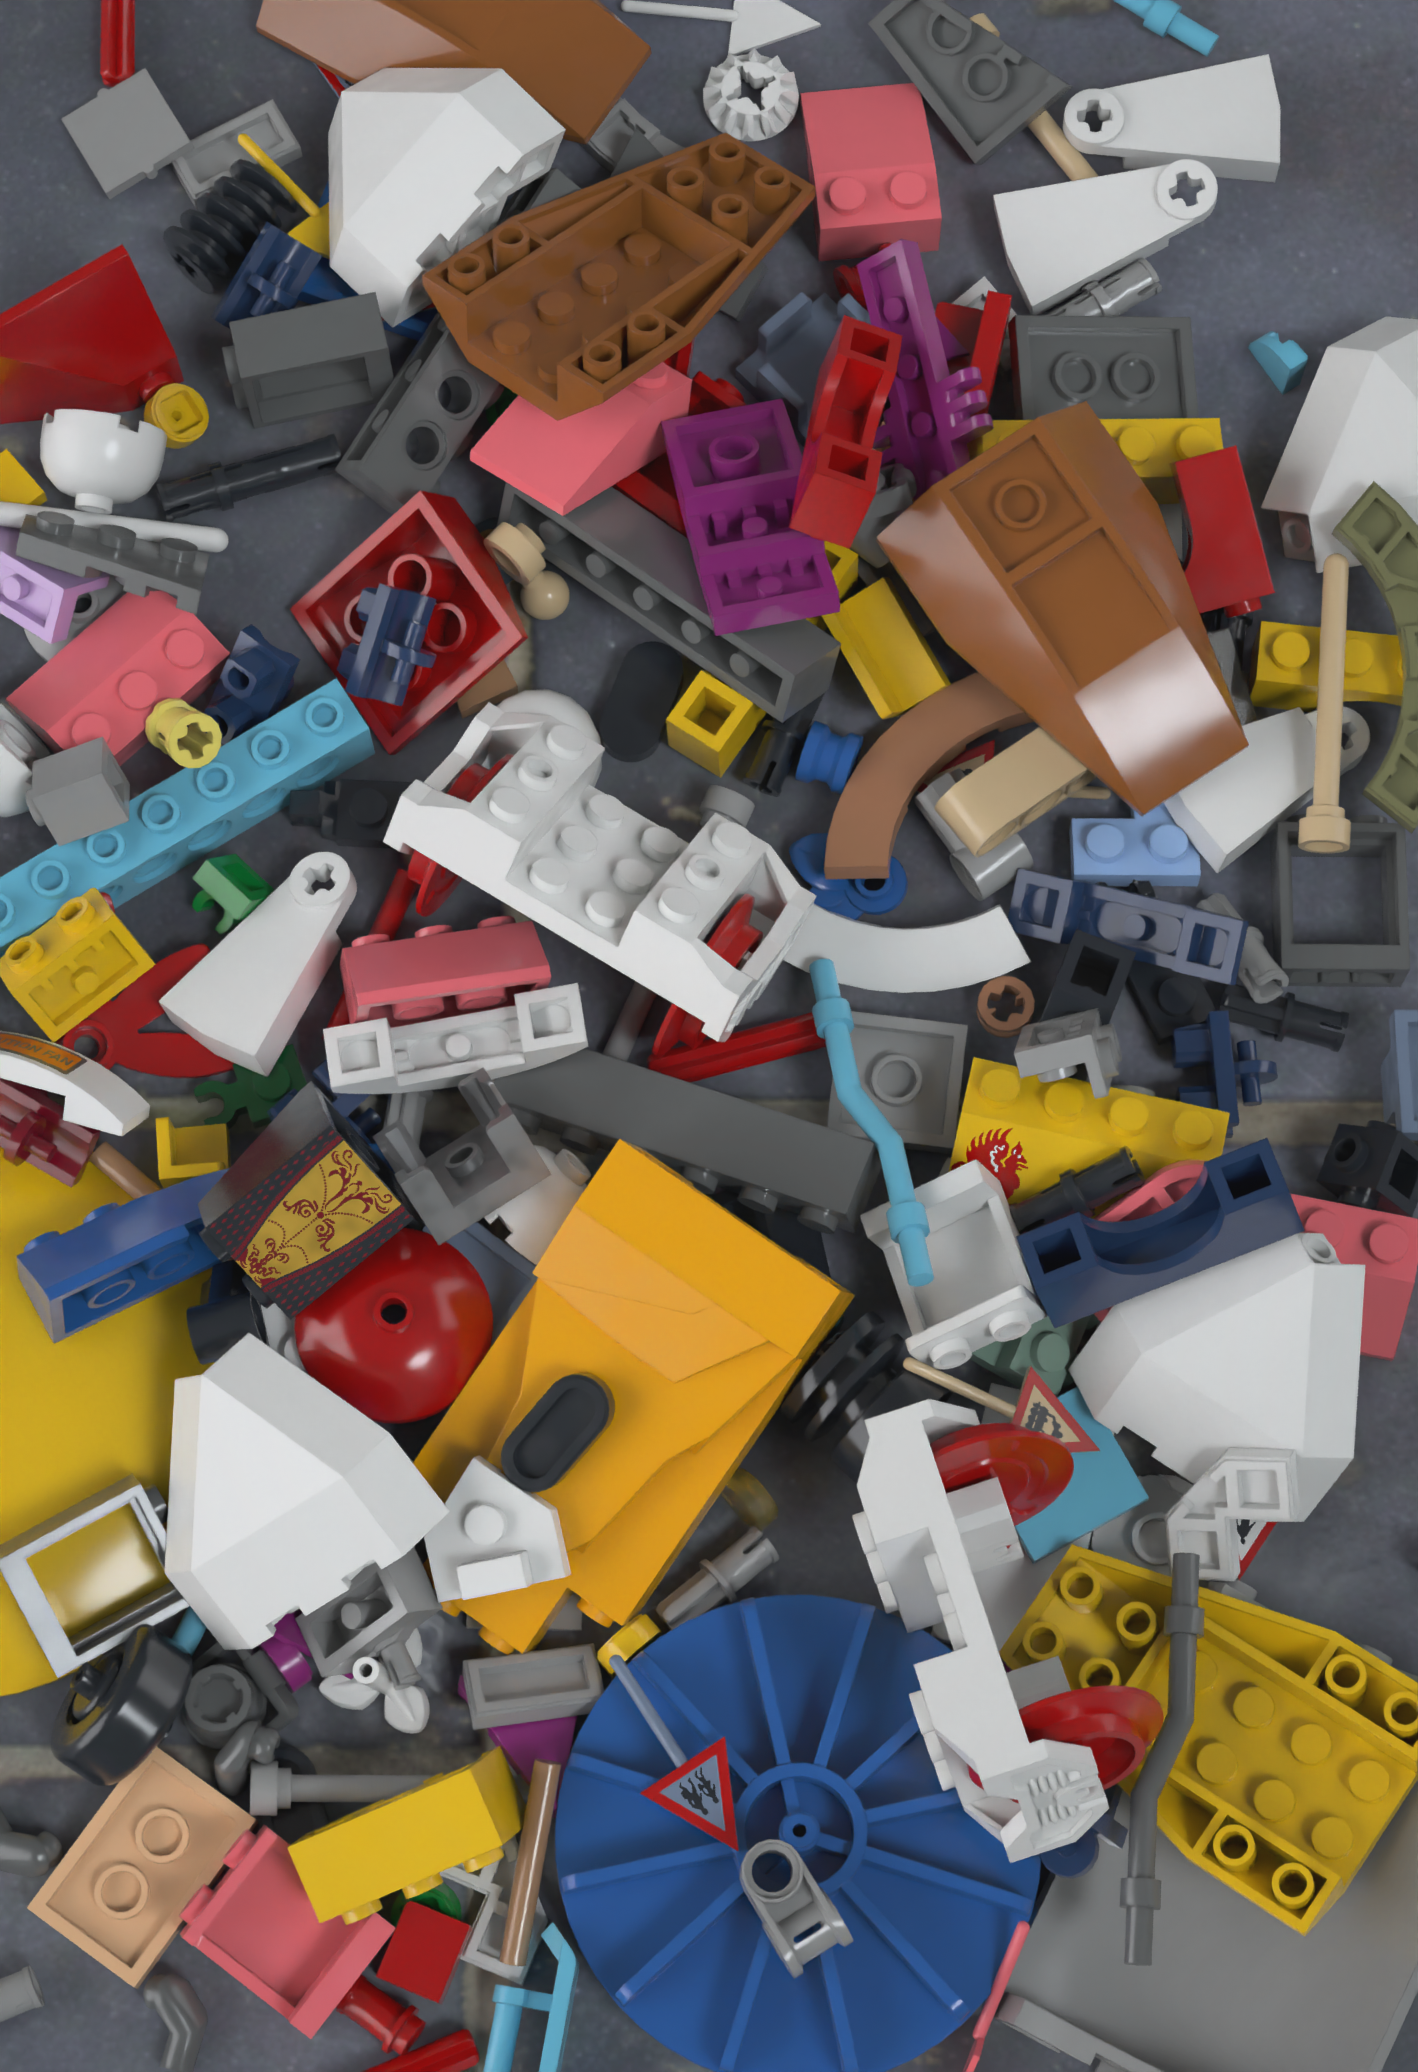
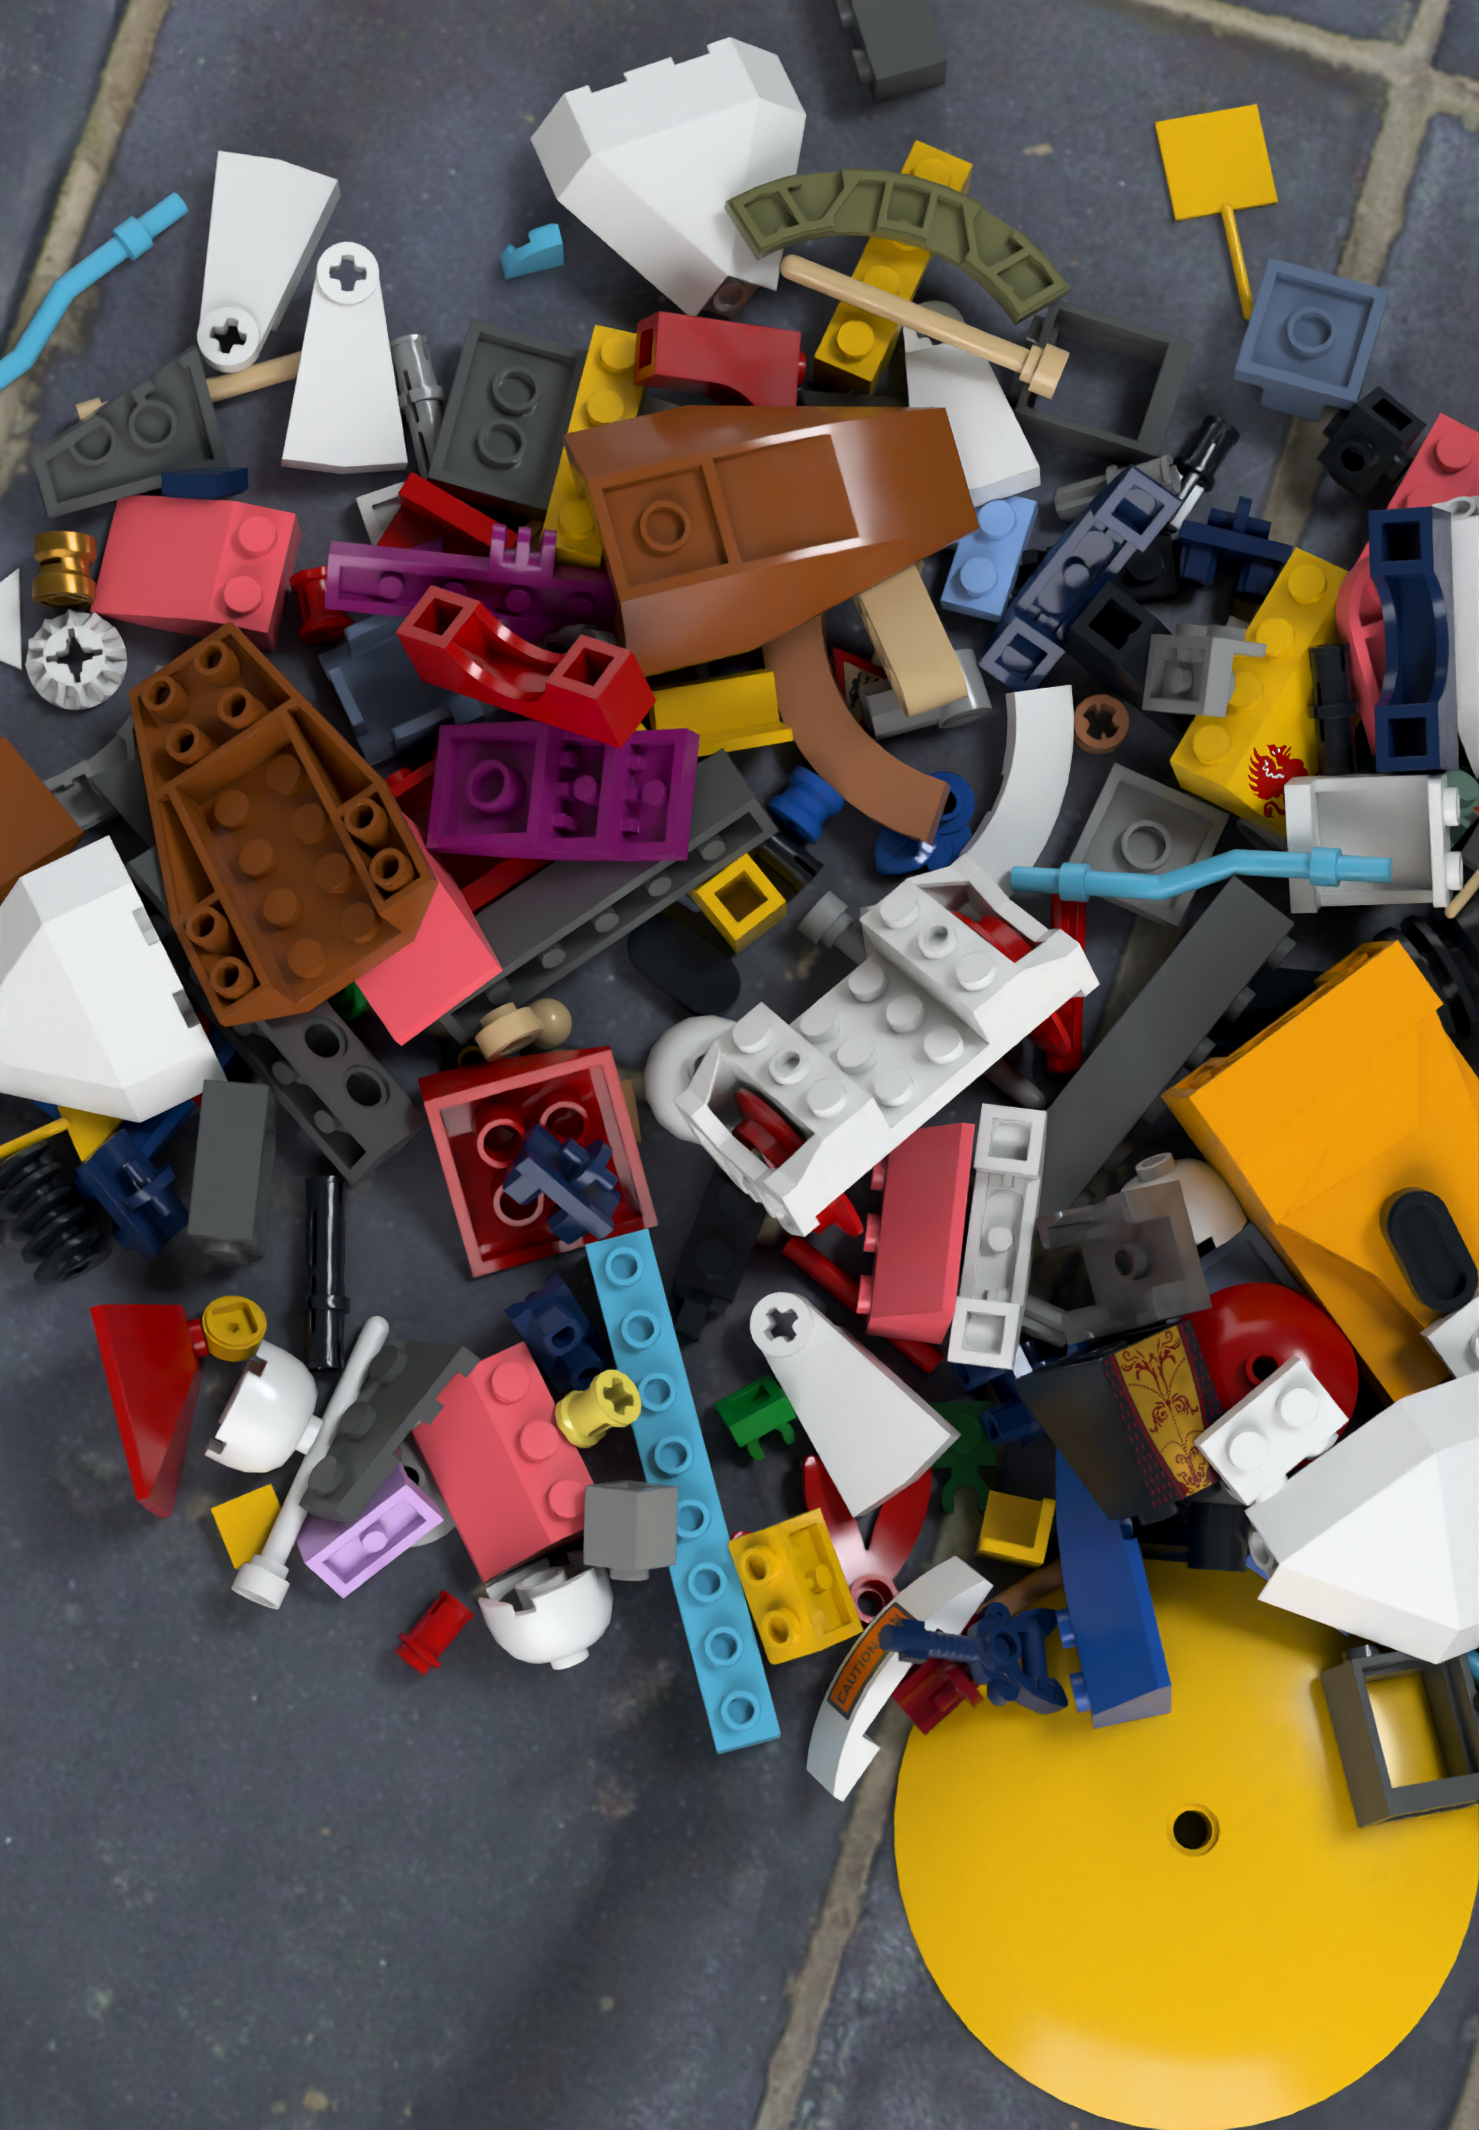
camera: 75 degrees left, 5 degrees up
none -> pearl gold wheel [32,531,97,609]
none -> dark blue tile [161,467,249,500]
none -> dark blue piece [878,1602,1068,1715]
none -> white bracket [1192,1356,1349,1506]

